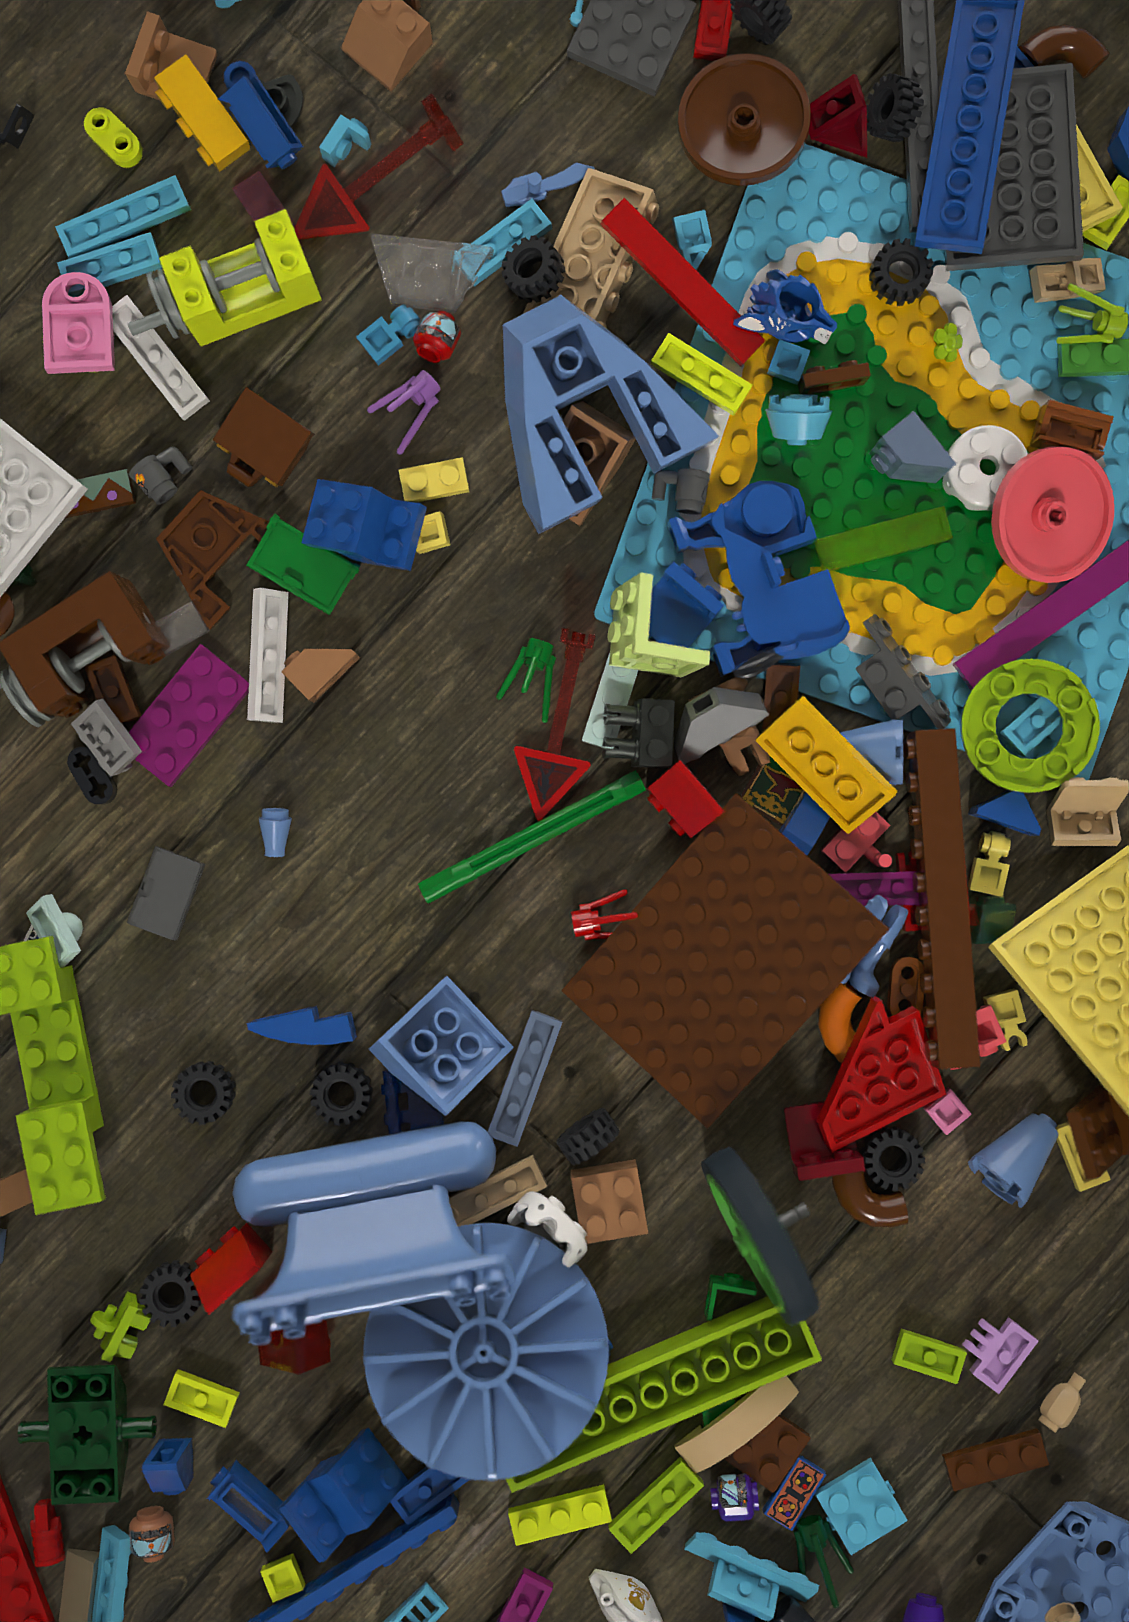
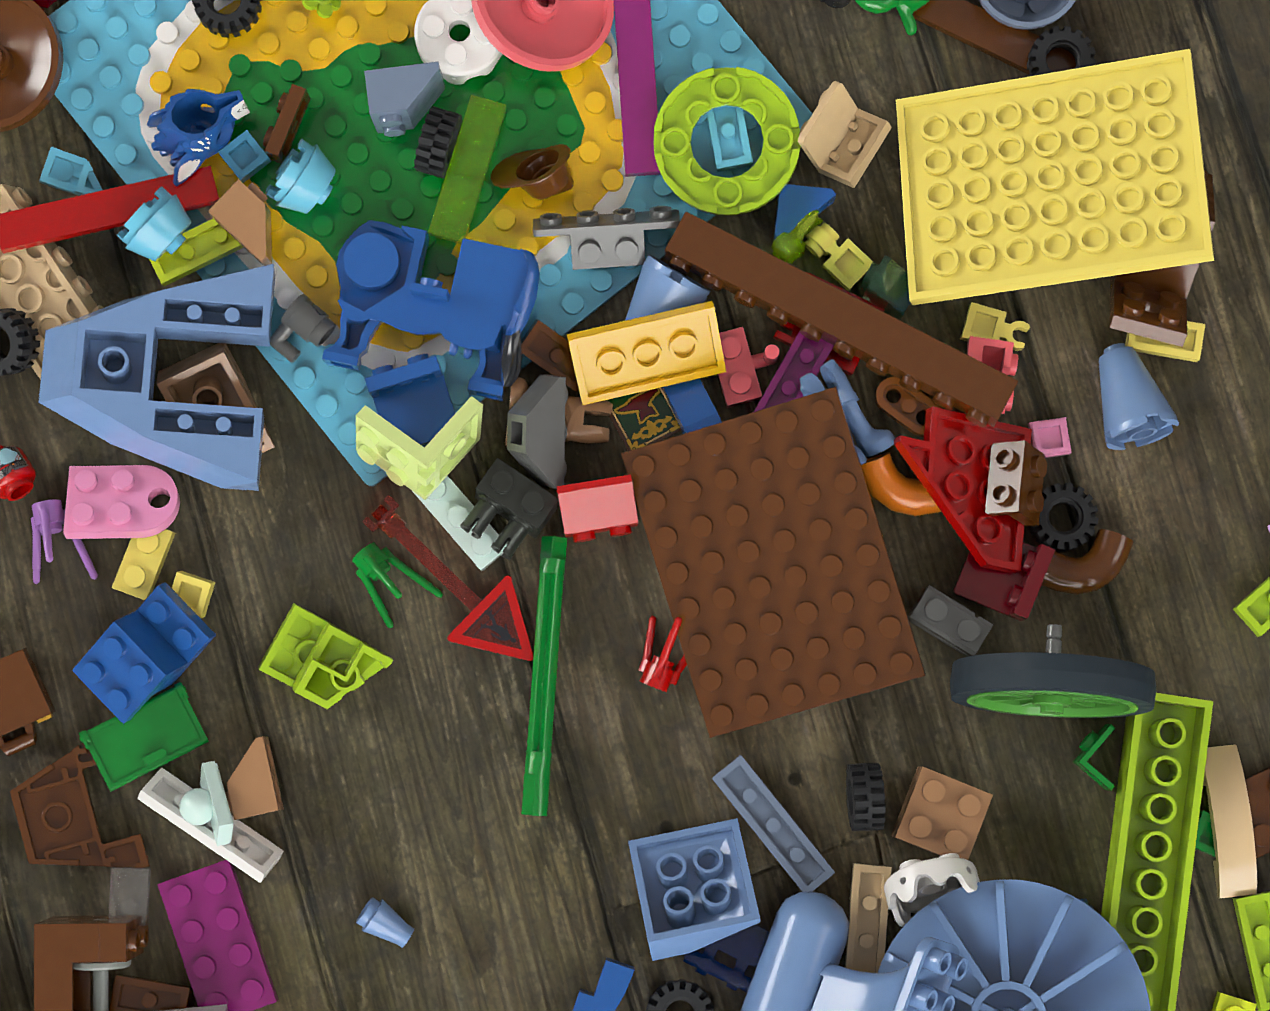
camera: 55 degrees left, 5 degrees down
none -> bright pink plate [63,465,180,539]
none -> medium azure cone [117,187,191,261]
none -> light aqua tile [179,761,233,846]
none -> medium nougat slope [208,179,272,266]
none -> lime slope [258,603,393,709]
none -> black tyre [414,106,462,178]
none -> reddish brown piece [490,144,574,200]
none -> clear neon green plate [771,209,823,264]
none -> dark grey brick [908,585,993,657]
none -> reddish brown bracket [985,440,1047,526]

